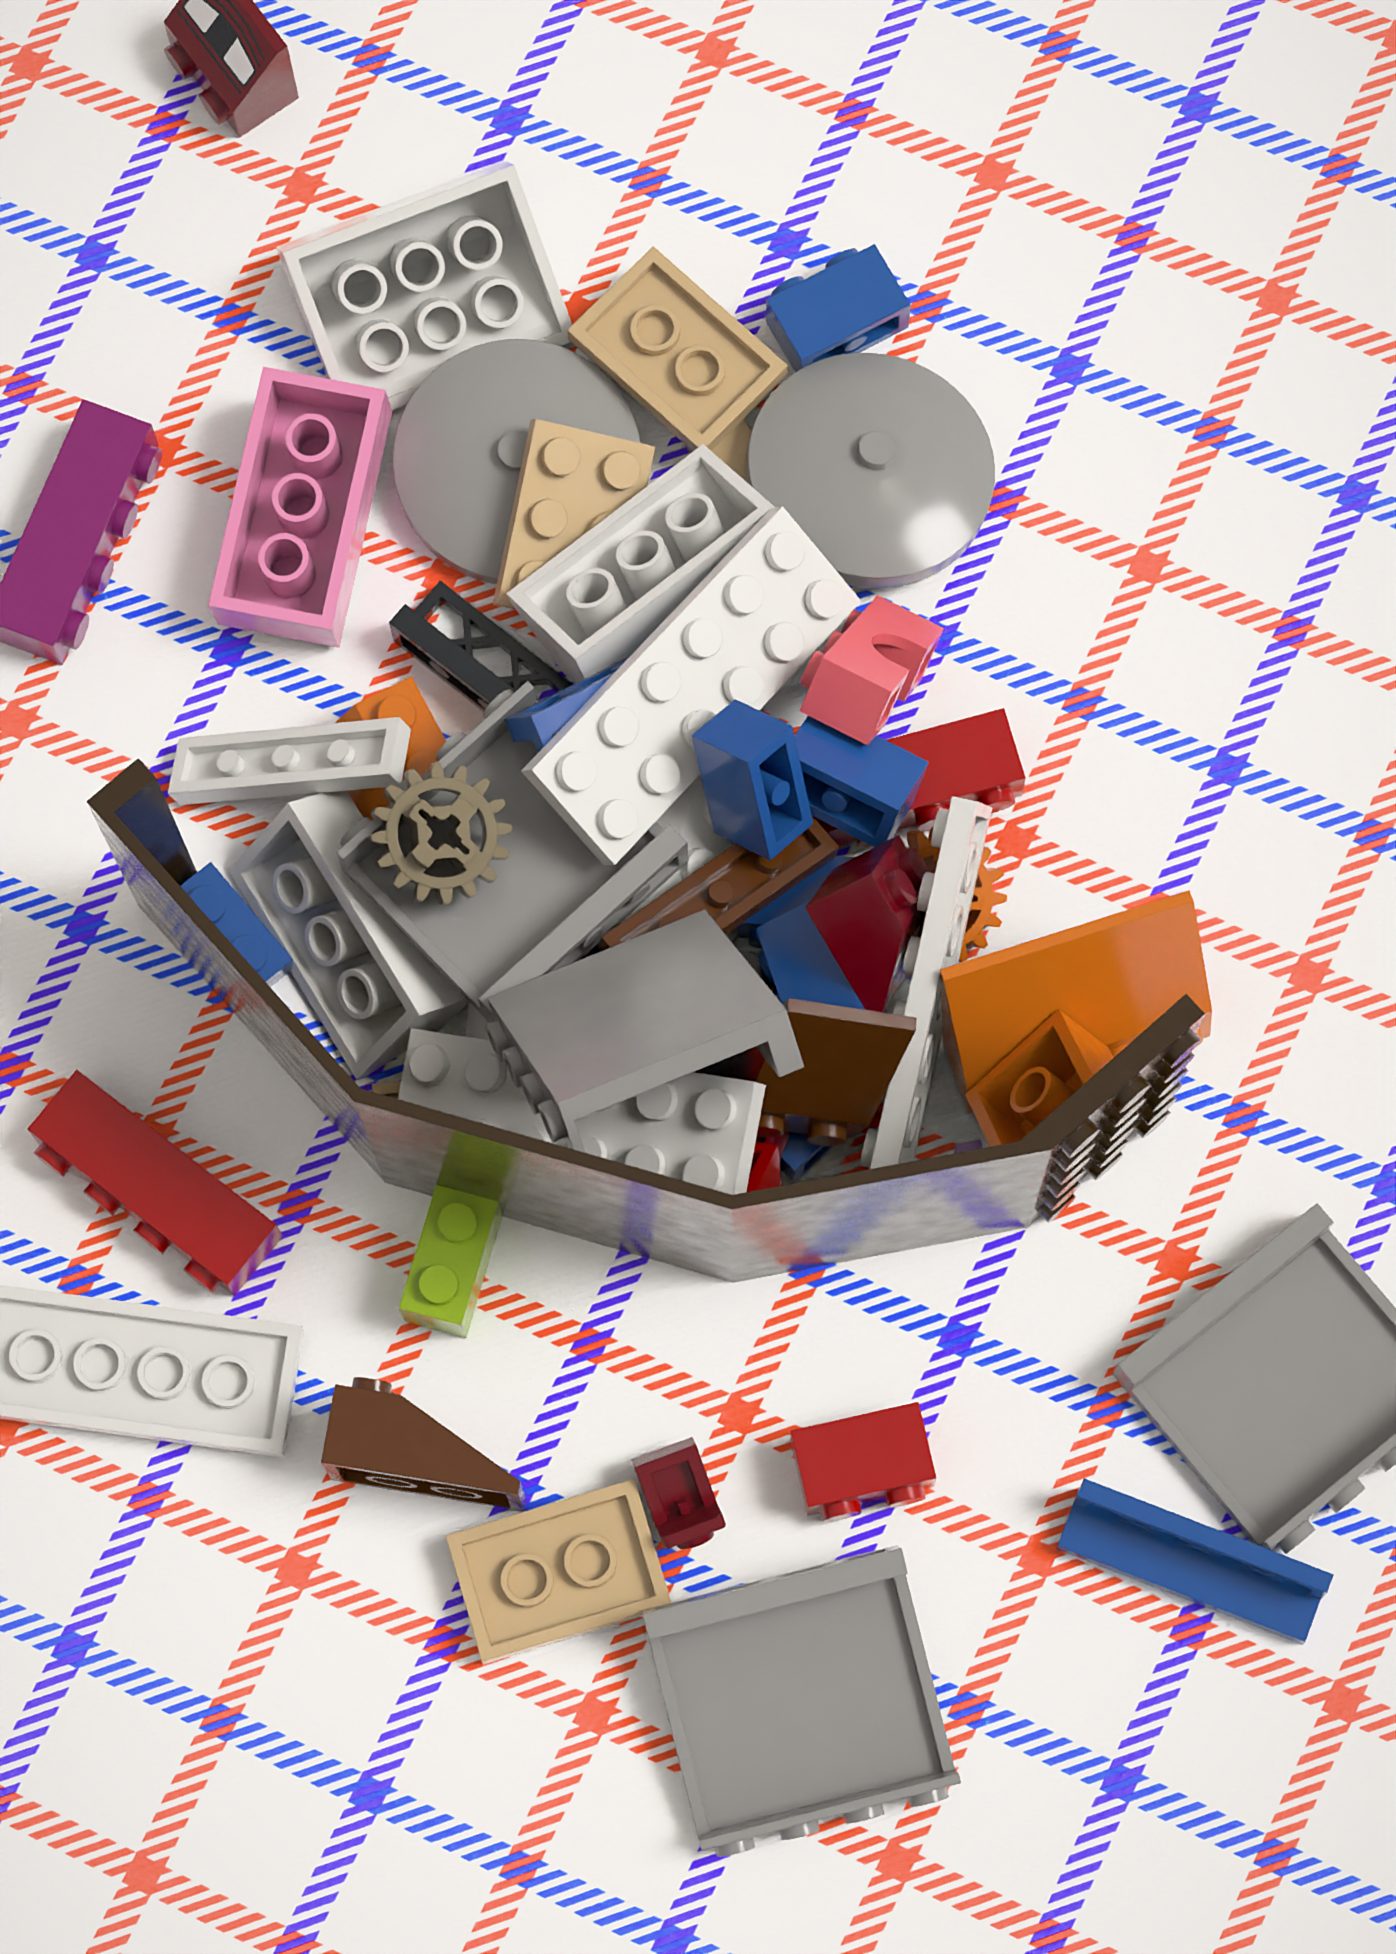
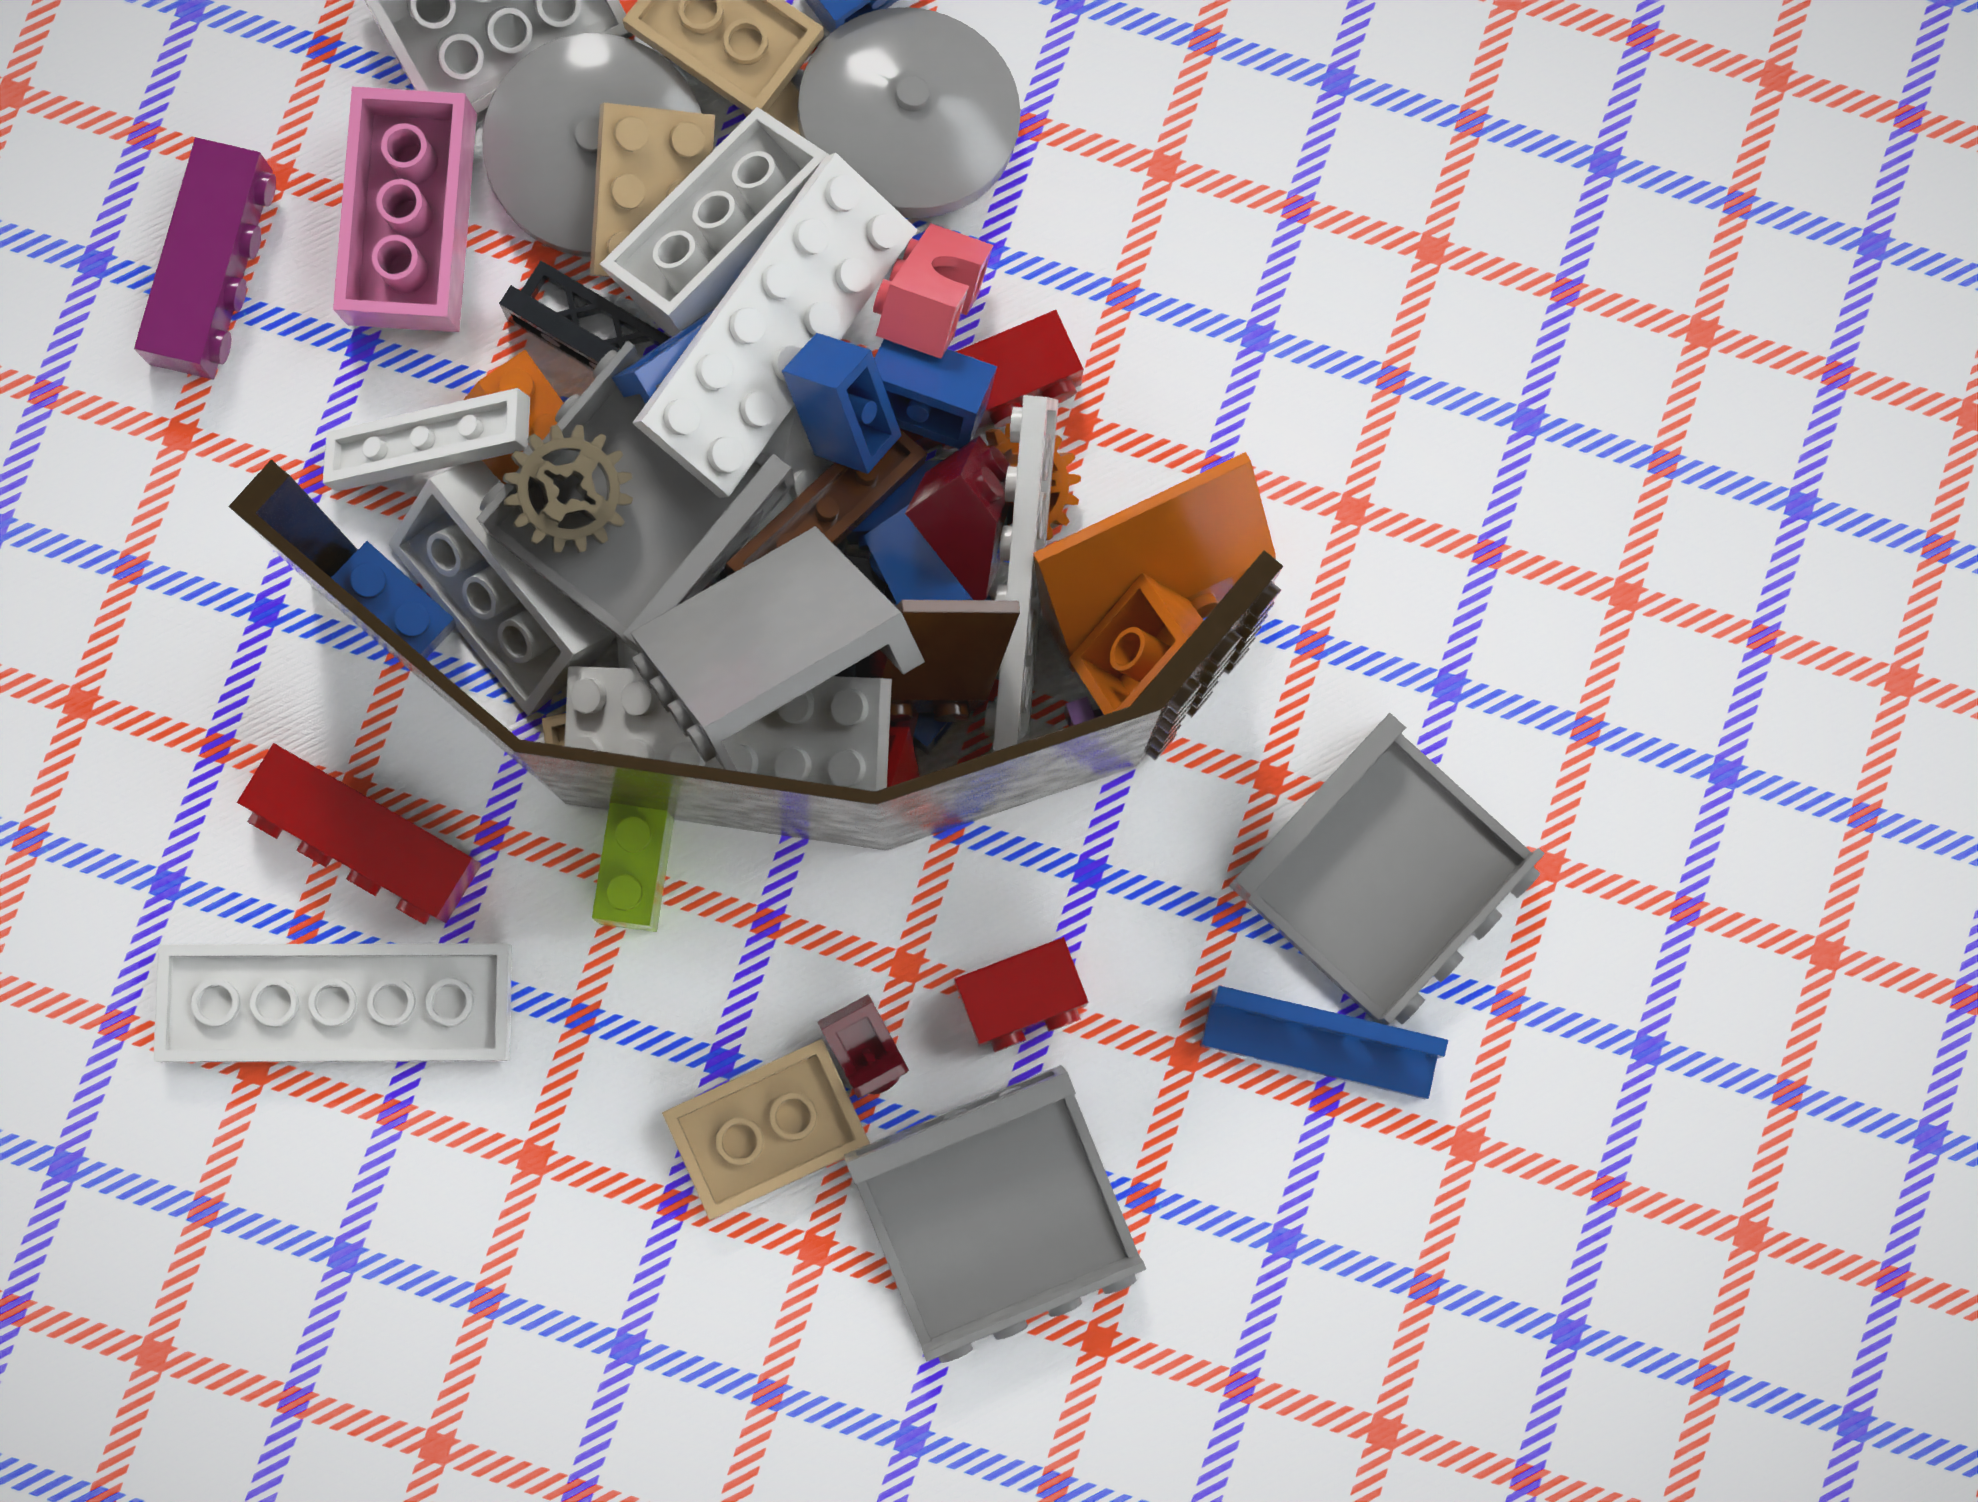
camera: 15 degrees left, 5 degrees up
reddish brown slope [321,1377,526,1511] -> none

